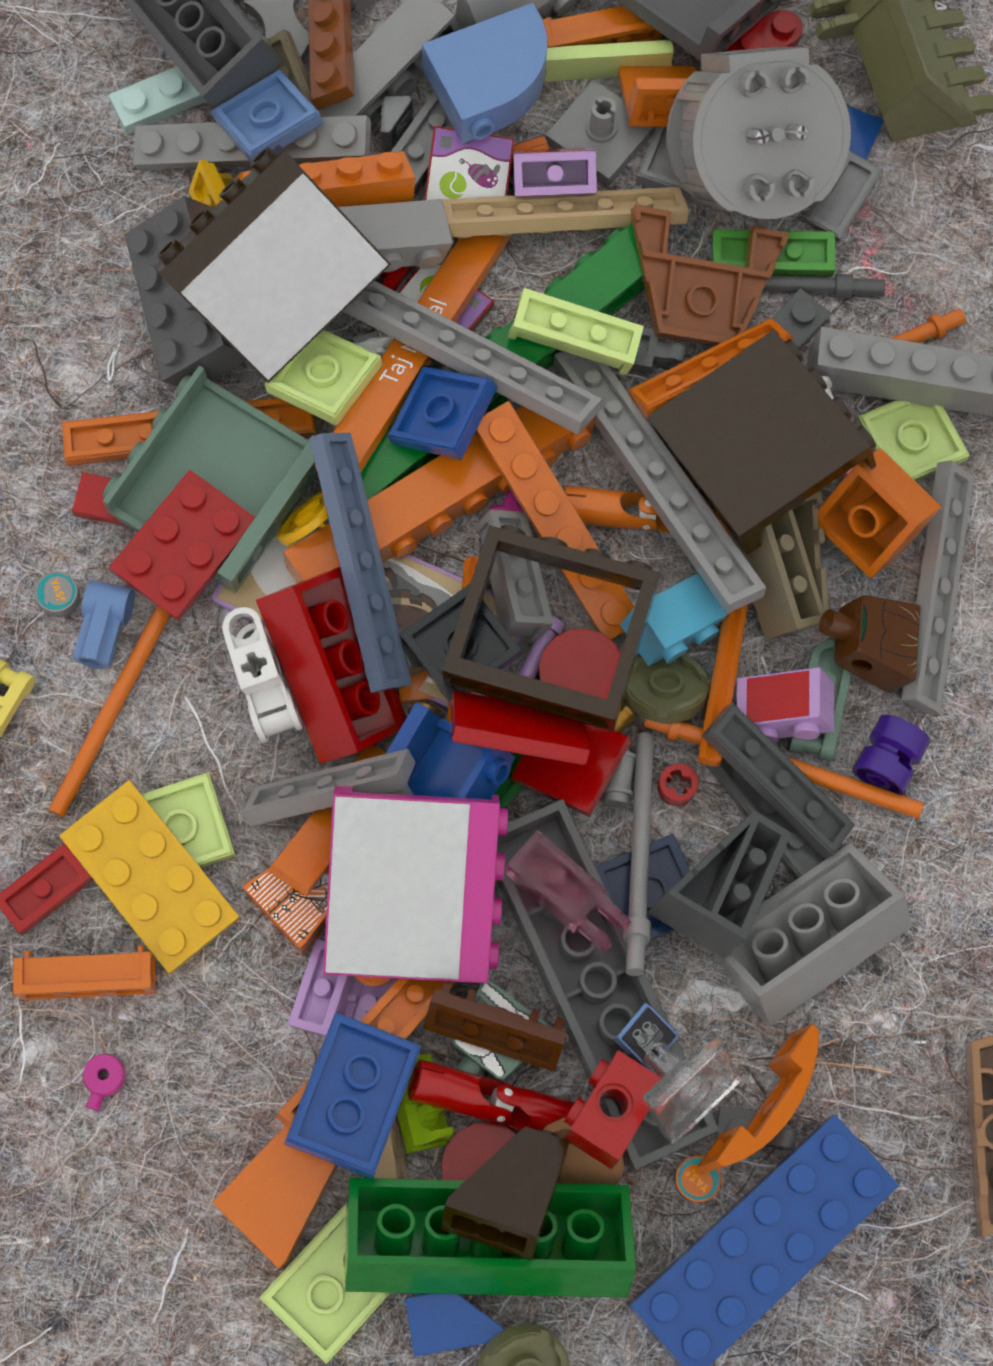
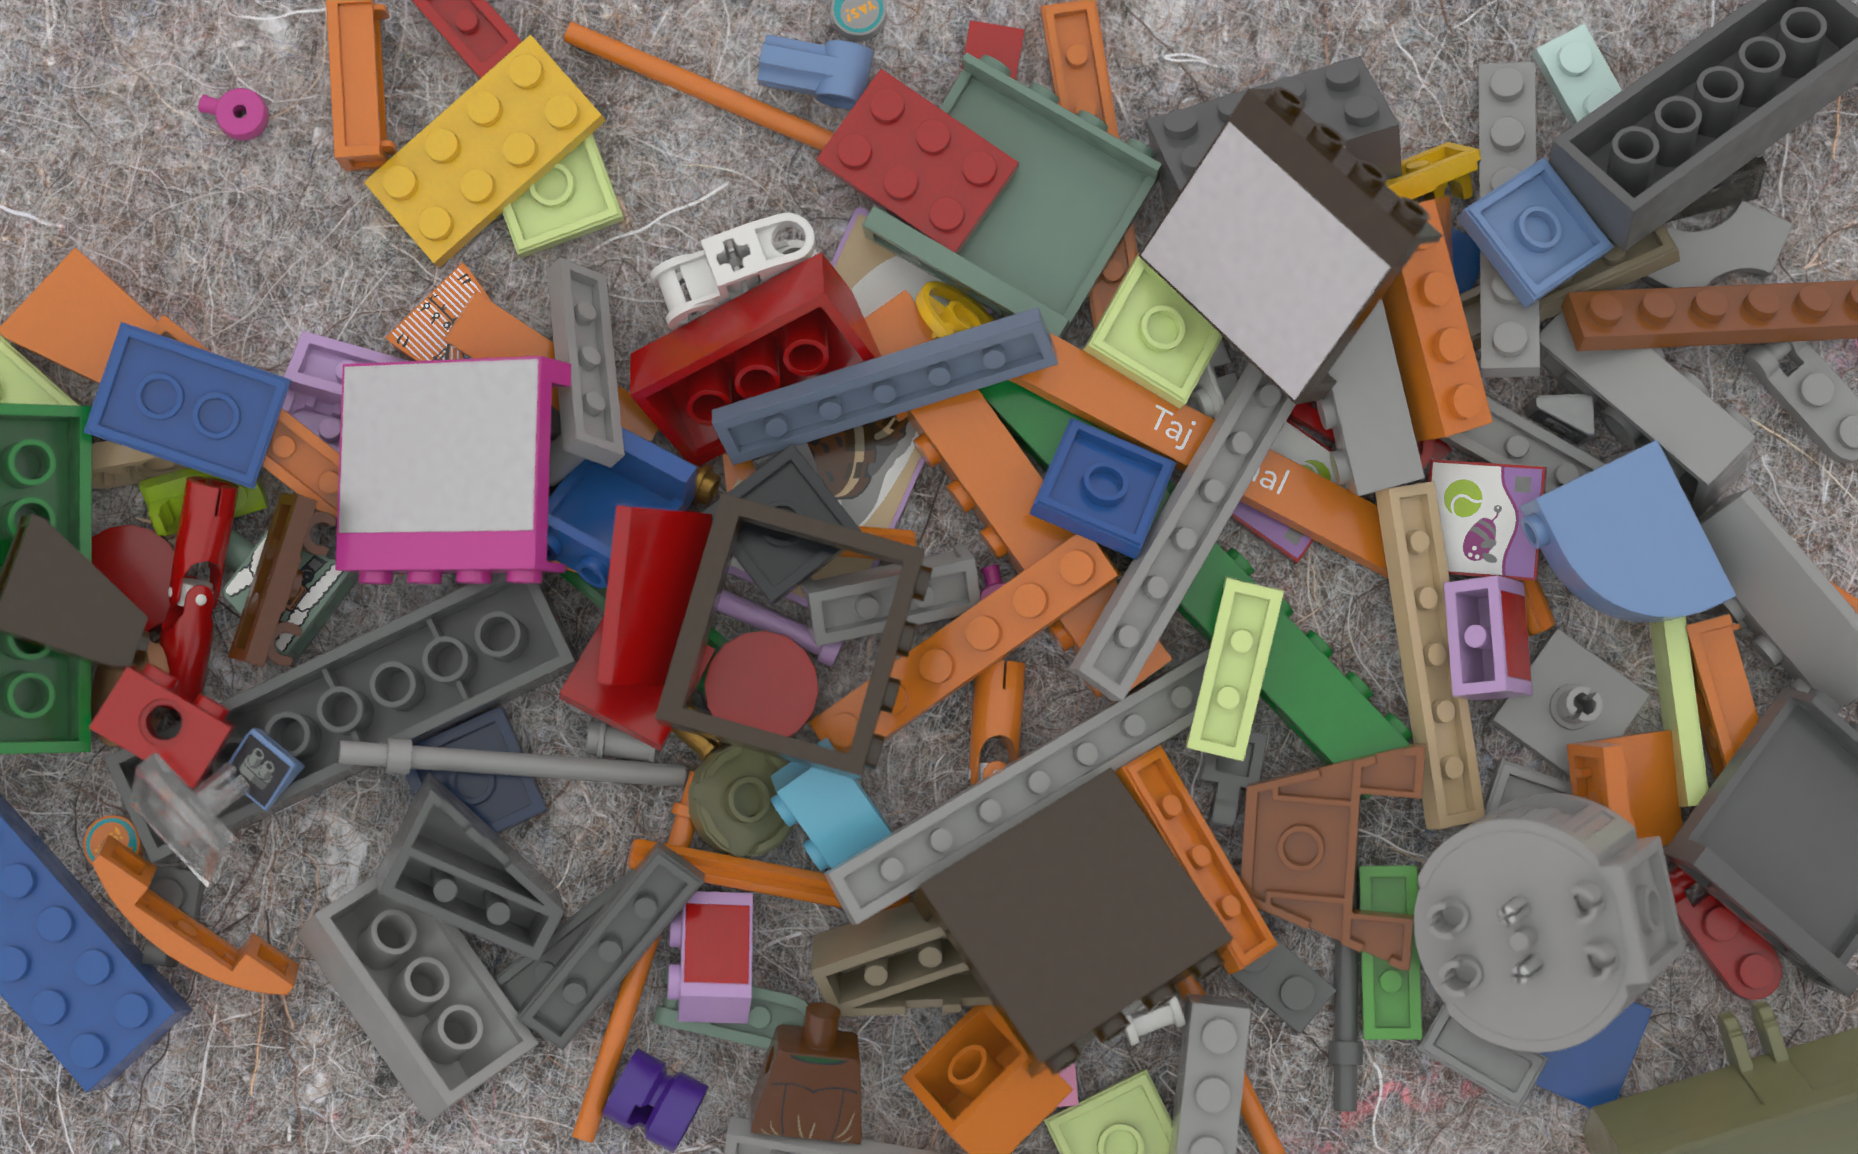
camera: 90 degrees right, 10 degrees up
clear pink hinge [506,830,631,952] -> none
red bush [657,763,698,806] -> none

